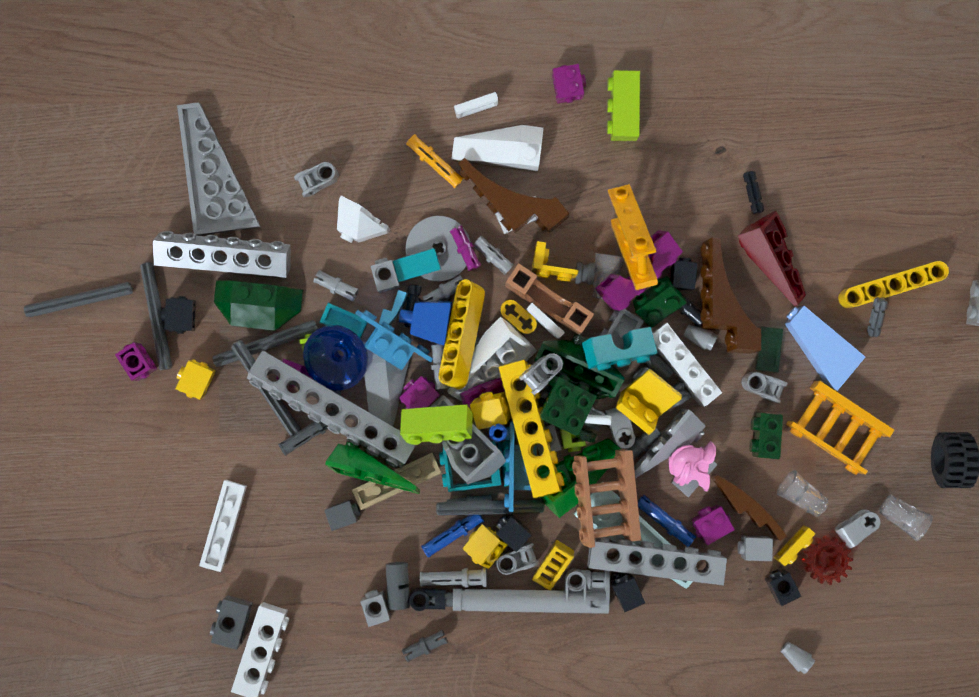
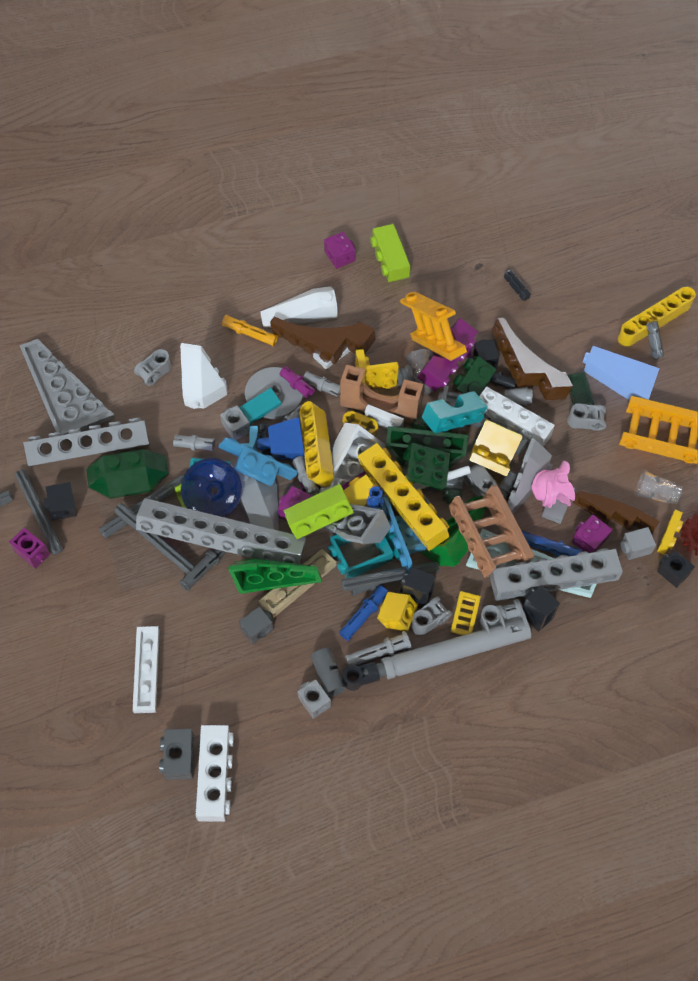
camera: 15 degrees left, 25 degrees down
yellow head [176,360,216,400] -> none
dark grey pin [402,630,448,662] -> none
white tile [454,92,498,119] -> none
light grey piece [519,353,563,395] -> none
lime bracket [560,429,586,452] -> none
dark red wedge [738,211,806,306] -> none
dark green bracket [749,413,783,459] -> none

